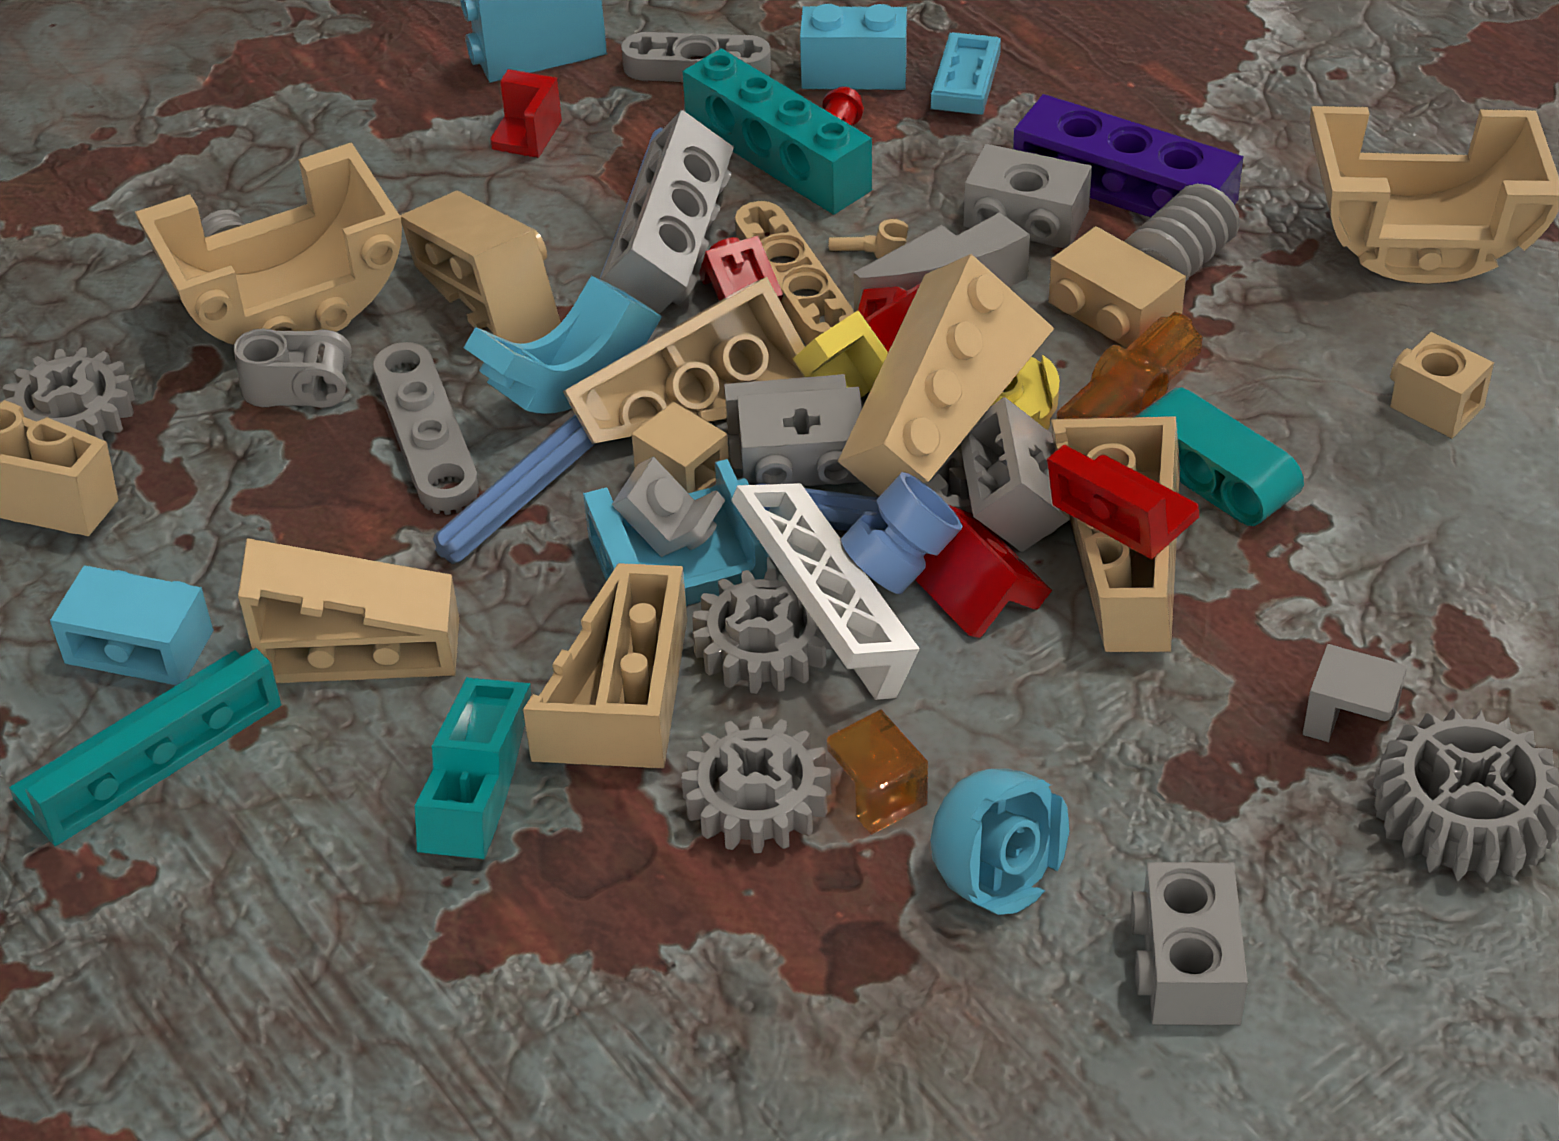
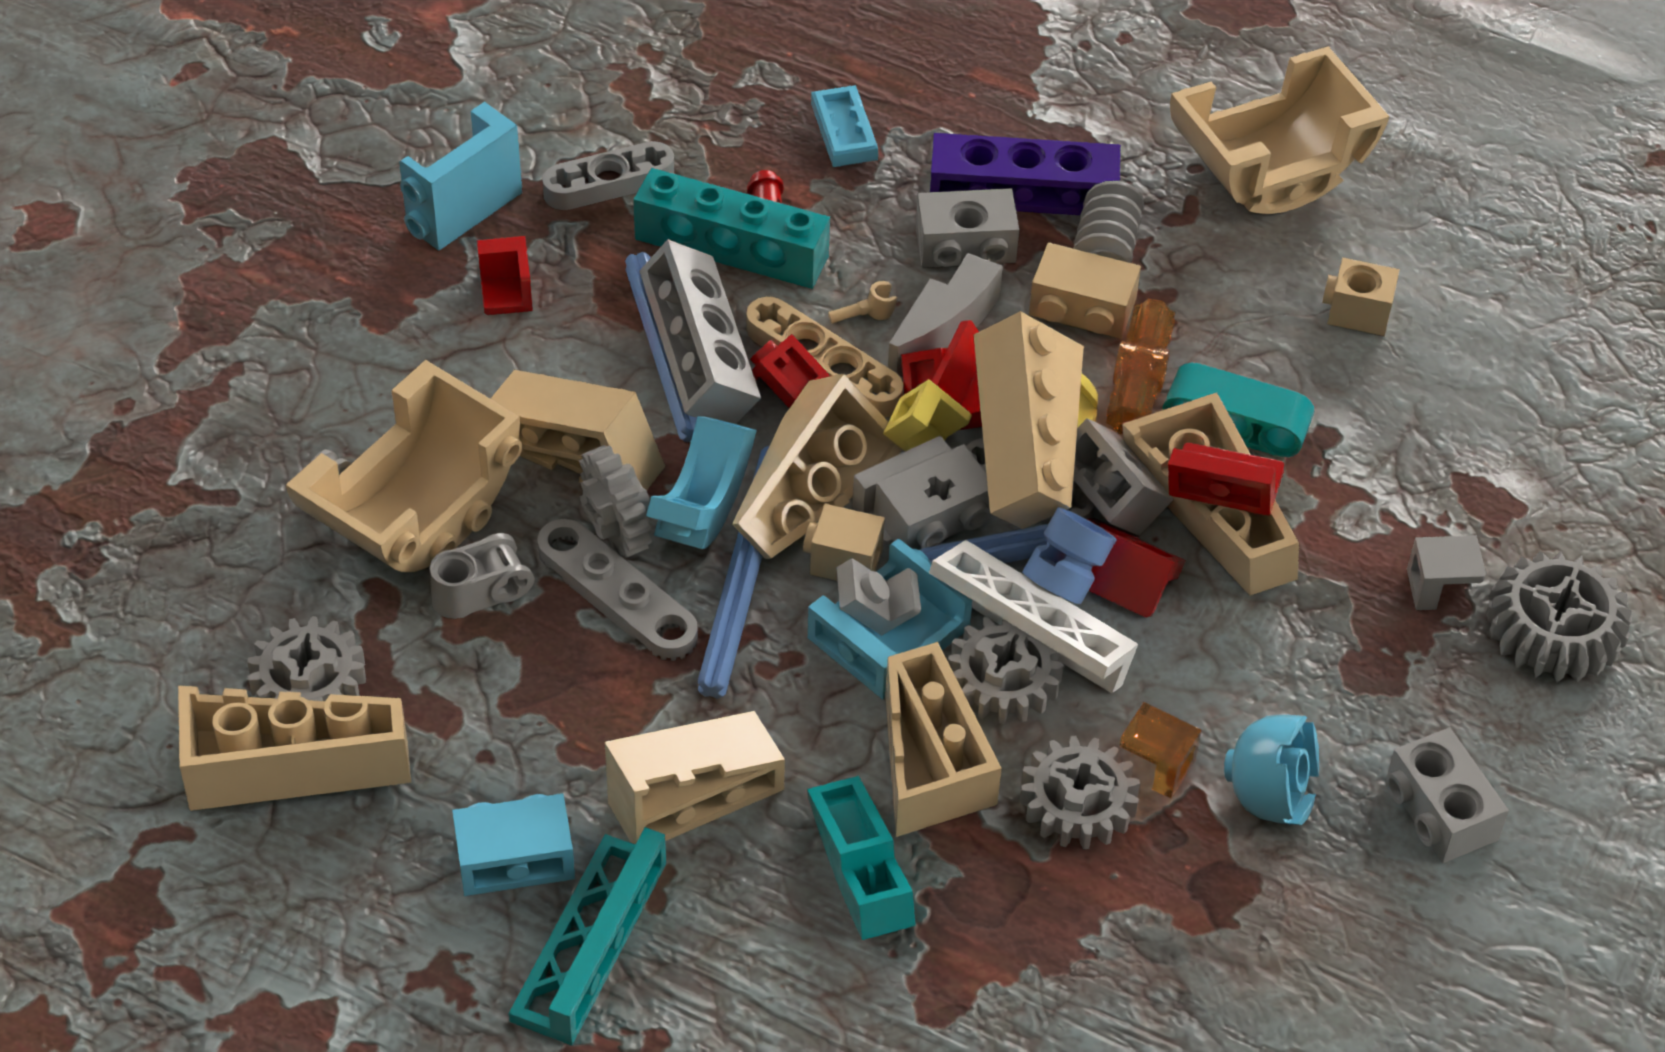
camera: 30 degrees left, 5 degrees up
medium azure brick [800,4,907,90] -> none
none -> light grey gear [579,445,652,558]

